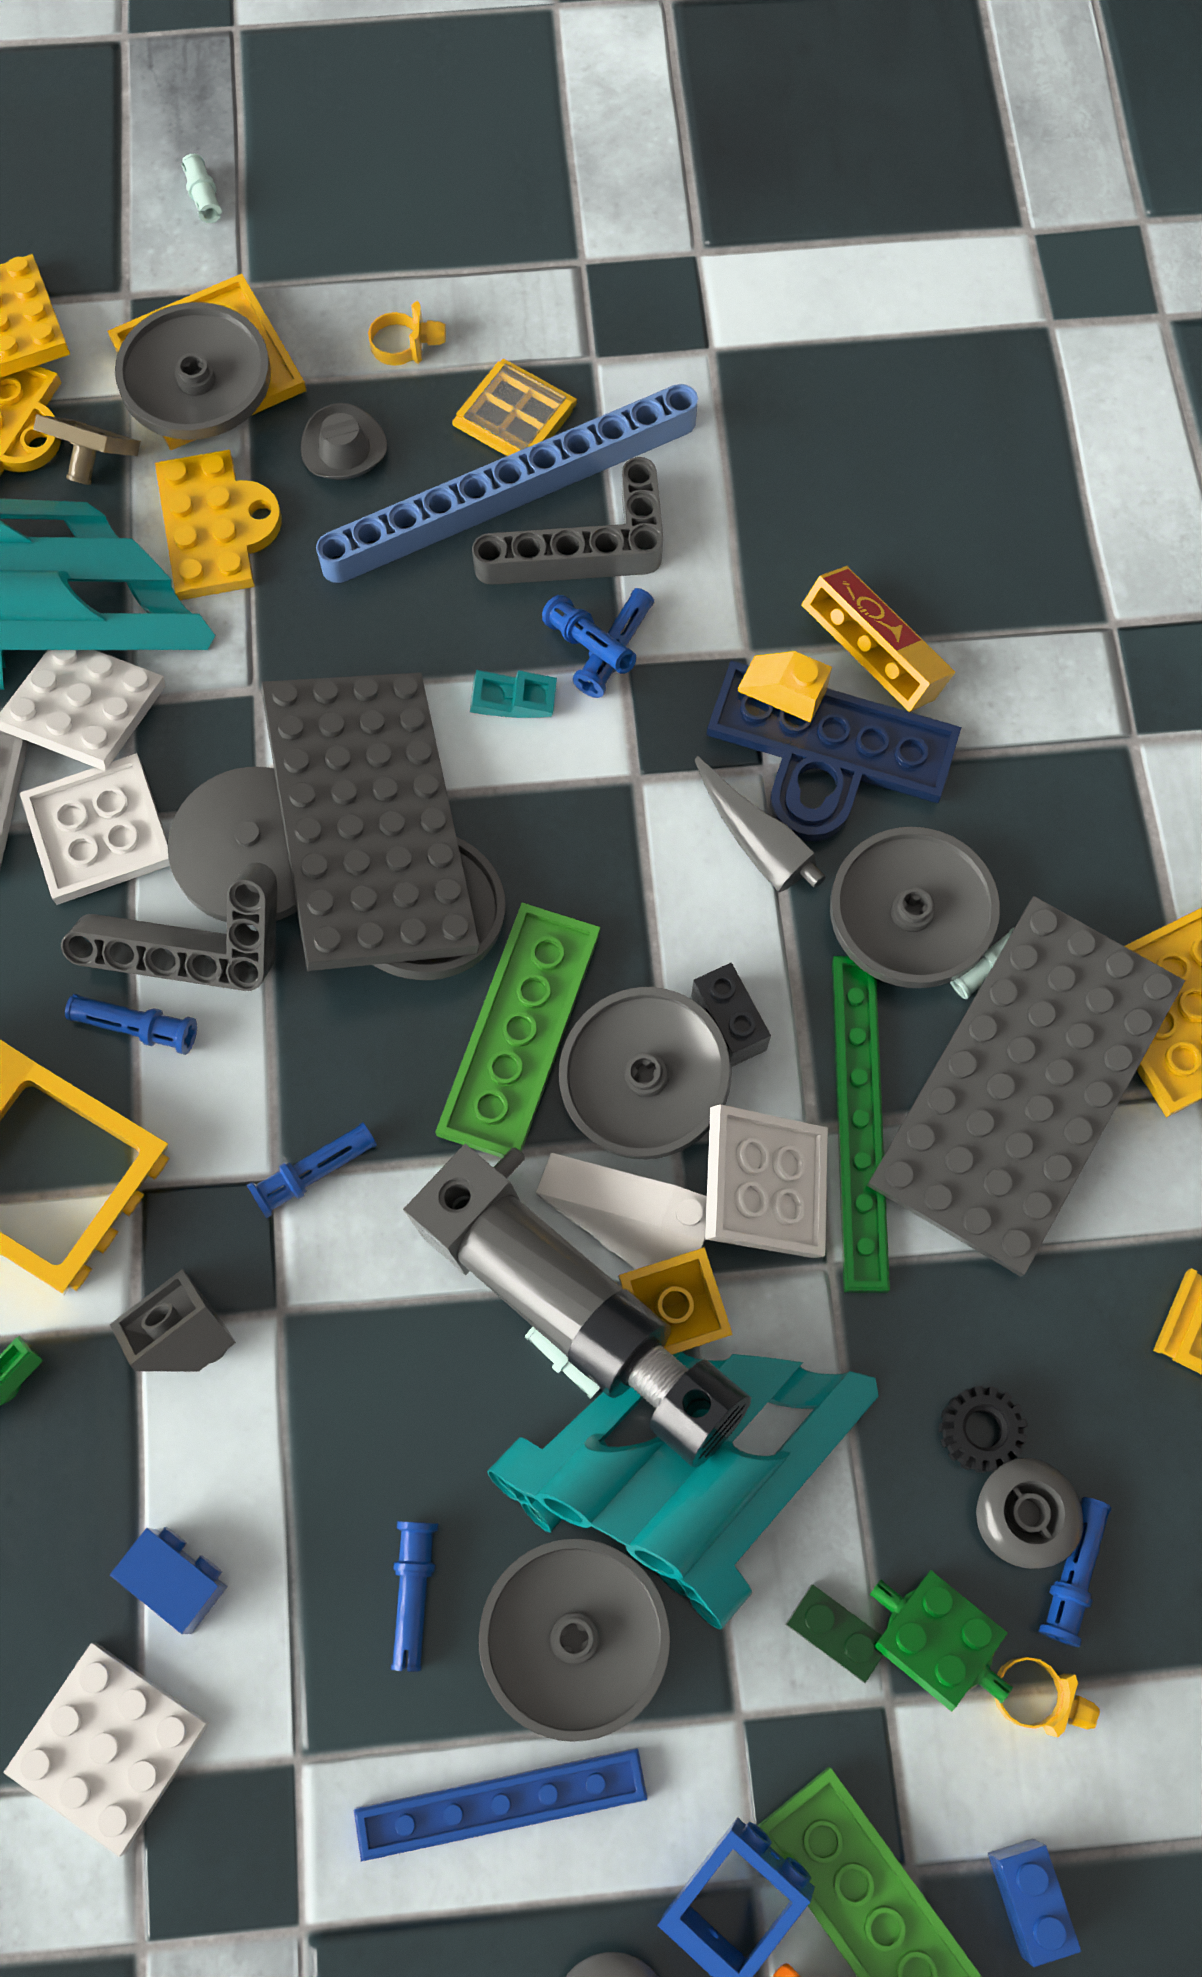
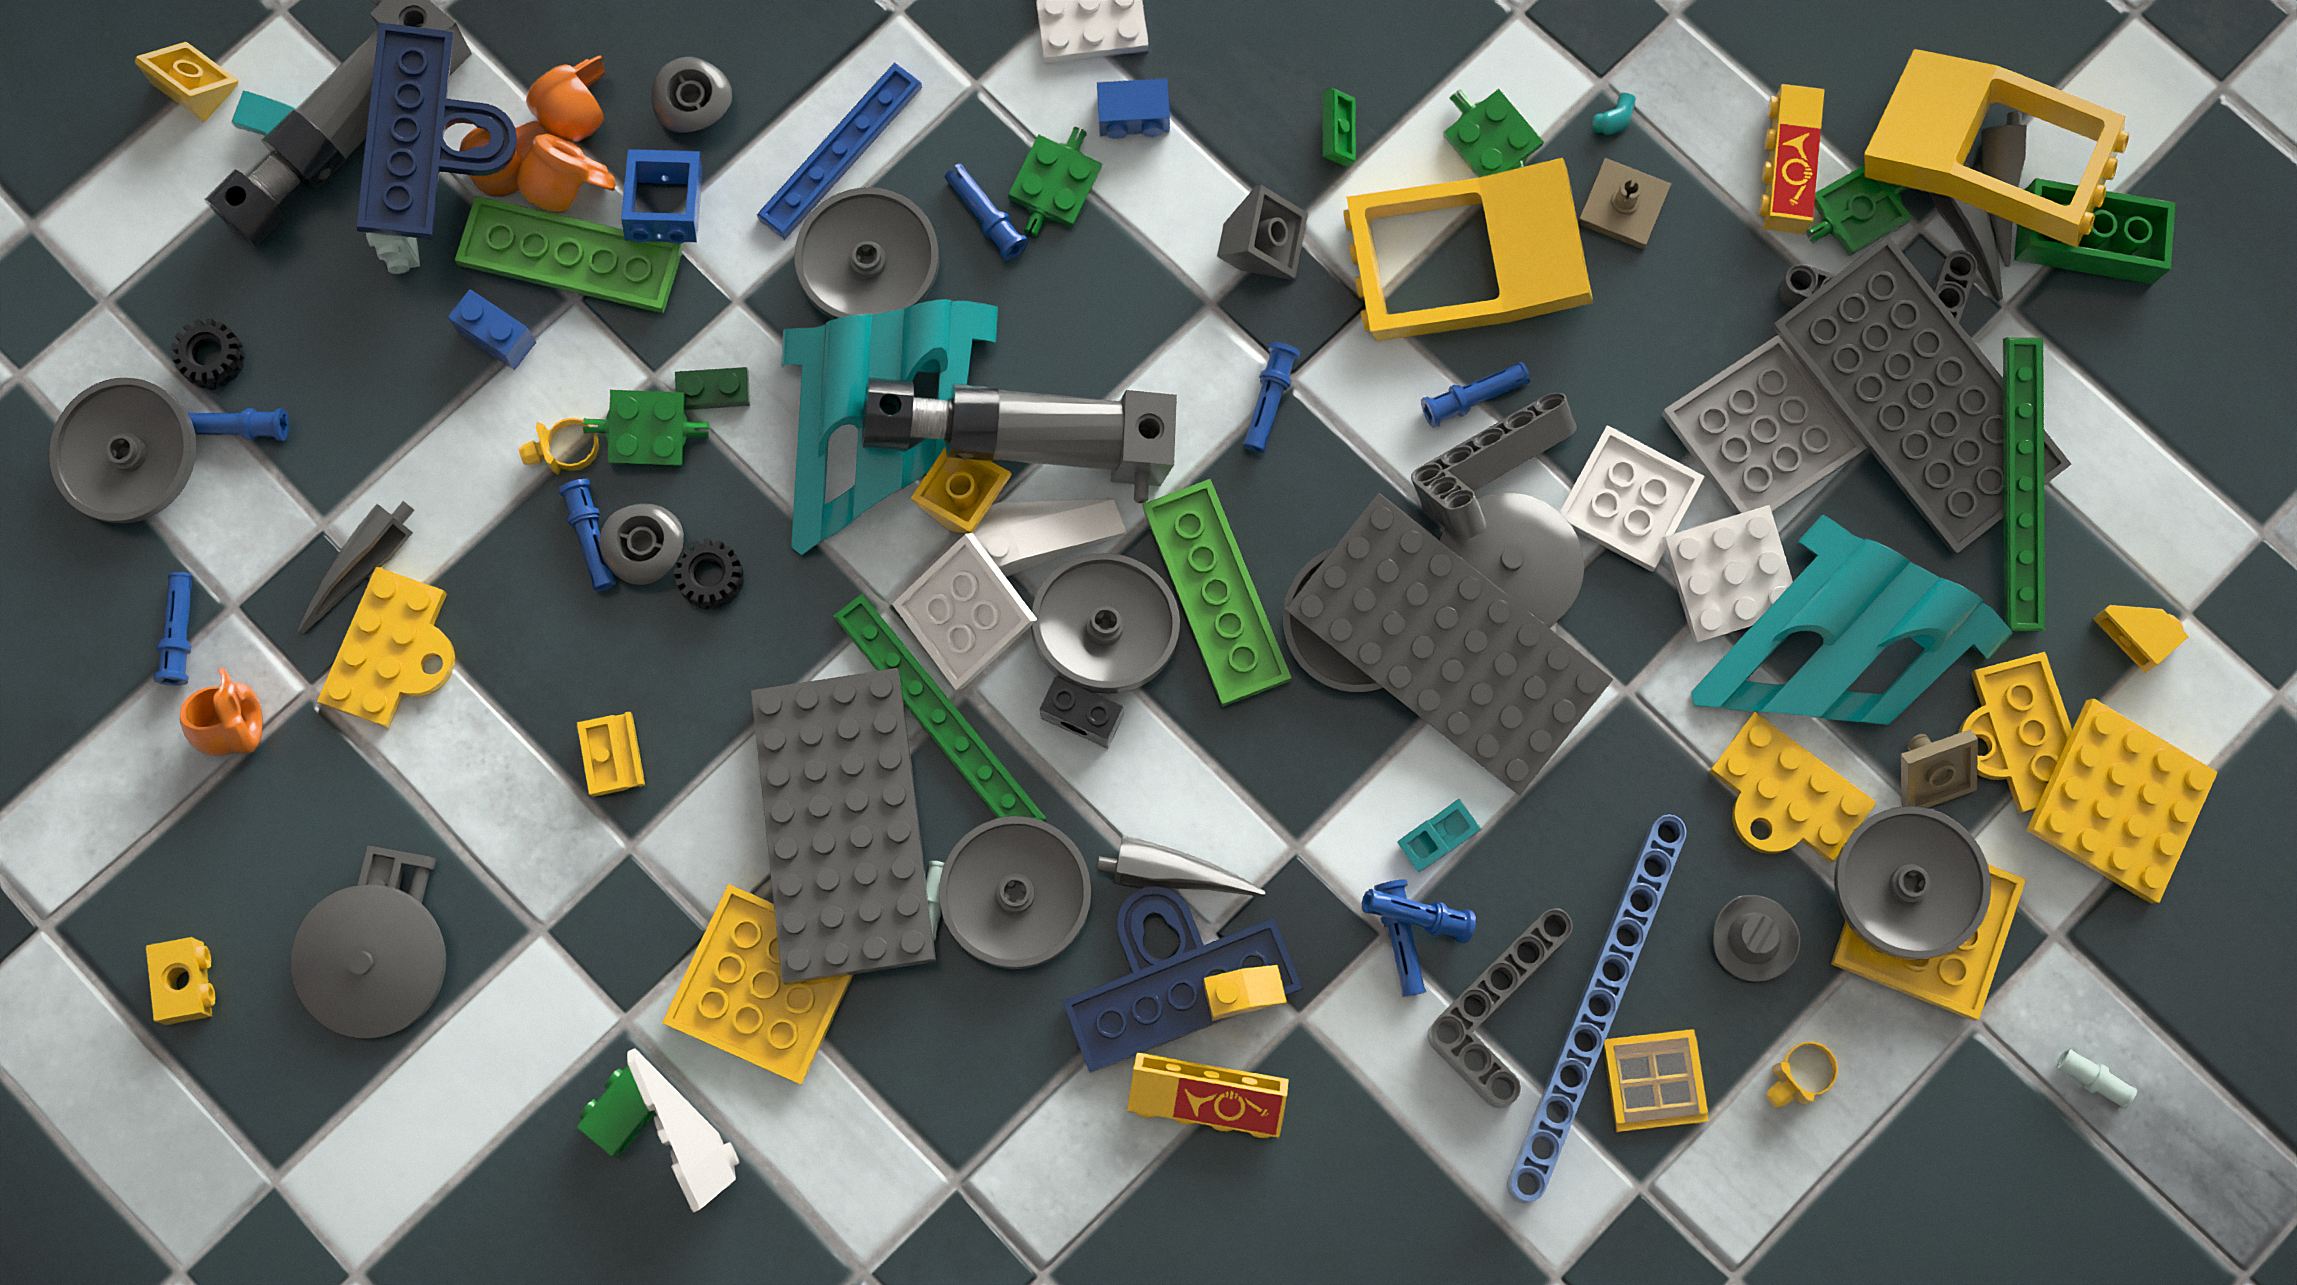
camera: 140 degrees right, 5 degrees up
none -> green plate [1008,127,1103,237]

